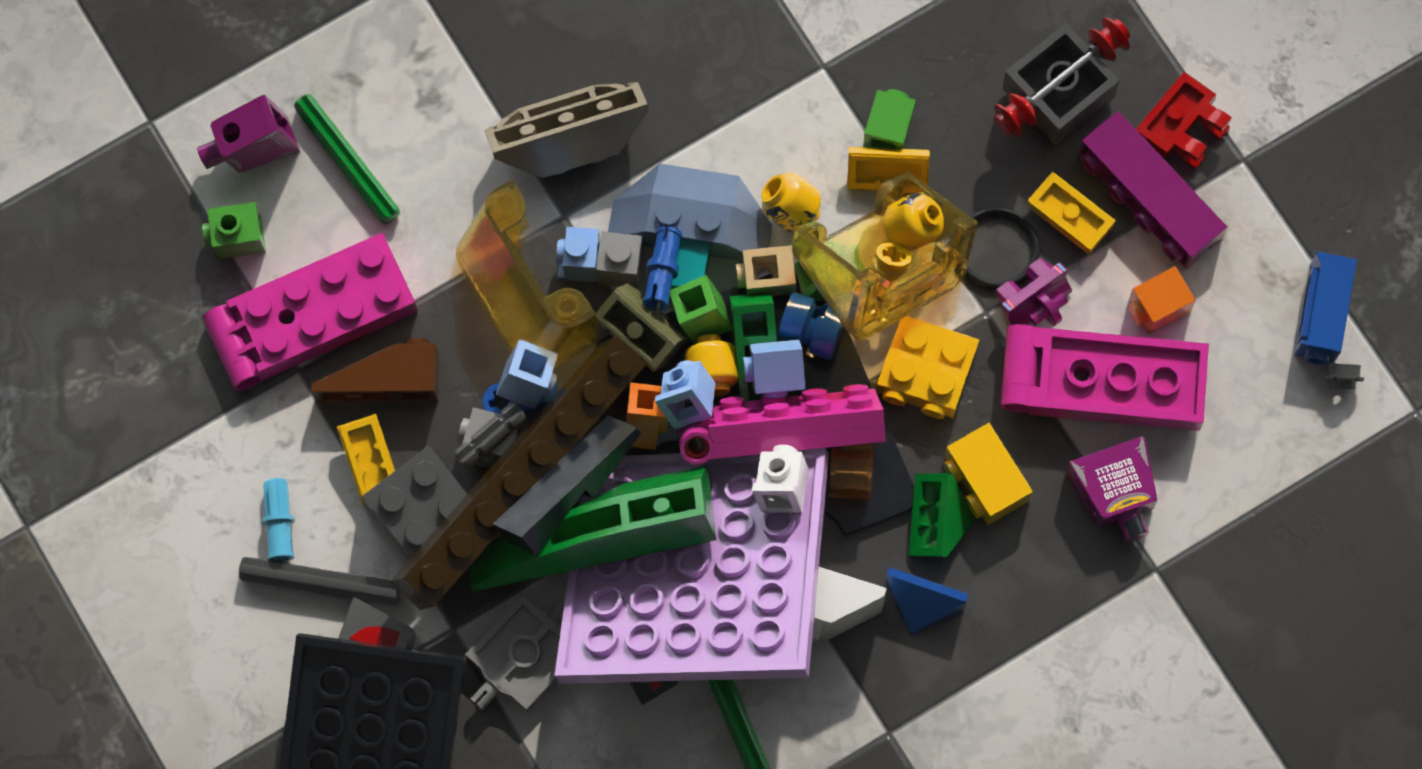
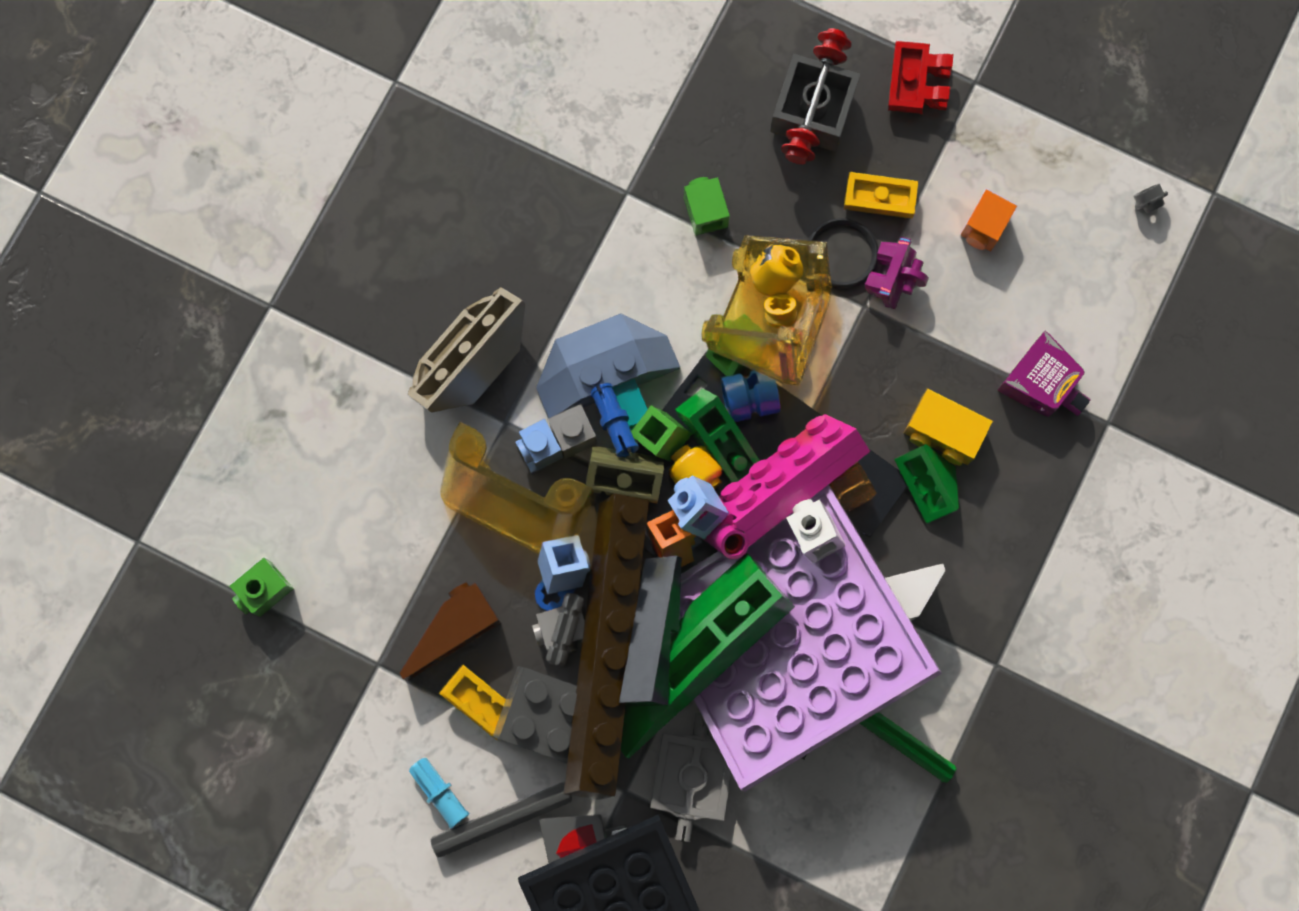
camera: 35 degrees left, 5 degrees up
magenta torso [197,94,300,173] -> none
dark pink hinge [202,232,418,391] -> none
green axle [294,94,400,225] -> none
tan brick [736,245,796,297] -> none
light blue brick [743,340,805,398] -> none
yellow head [761,172,821,232] -> none
yellow plate [847,147,930,193] -> none
yellow plate [876,314,979,419] -> none
blue slope [885,567,969,635] -> none
dark pink hinge [1000,324,1209,431] -> none
magenta brick [1078,111,1228,269] -> none
blue window [1294,252,1357,365] -> none

